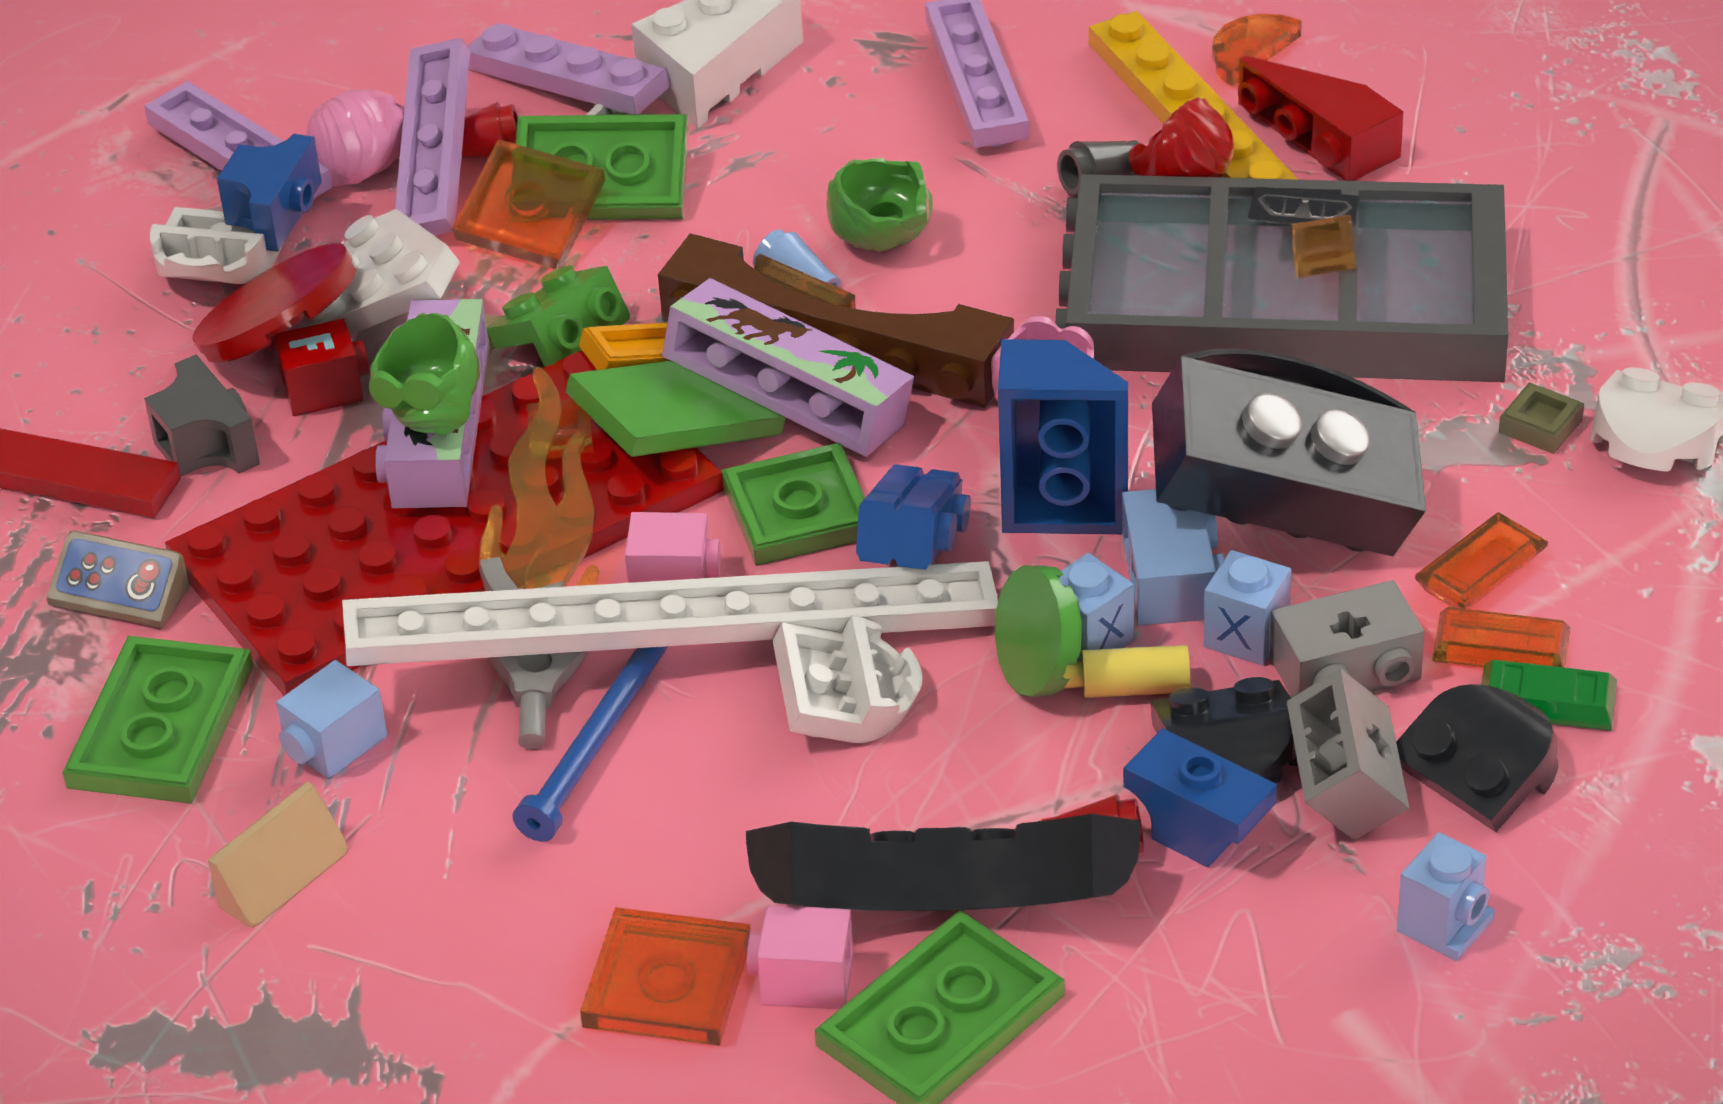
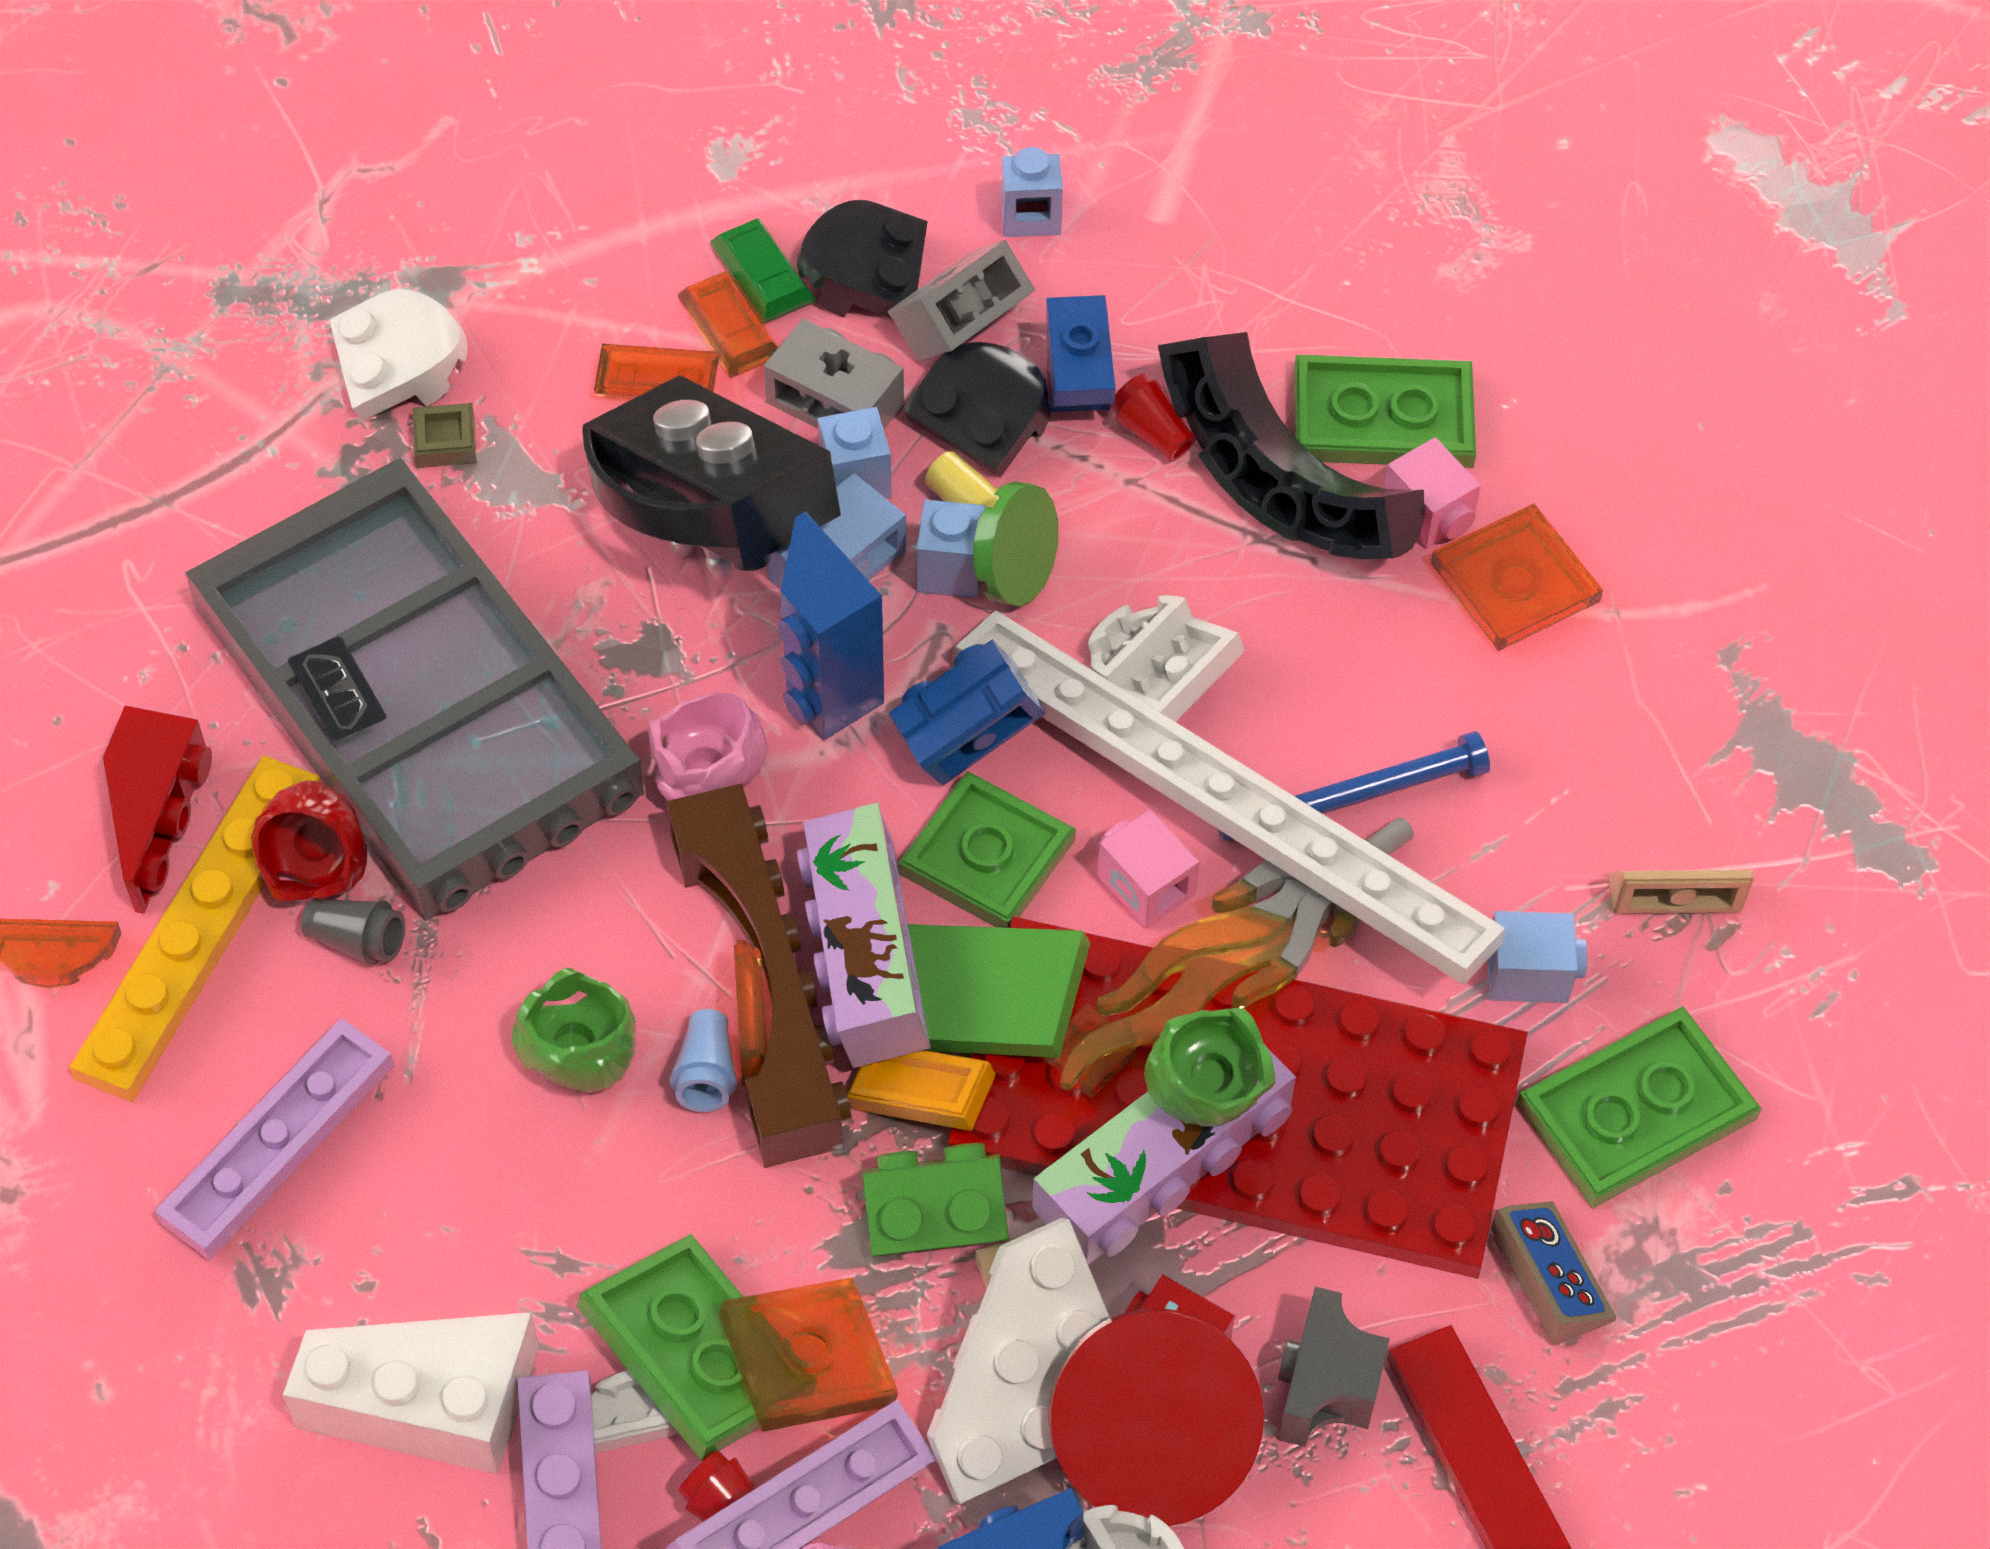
camera: 135 degrees left, 15 degrees up
clear orange tile [1292,215,1357,278] -> none

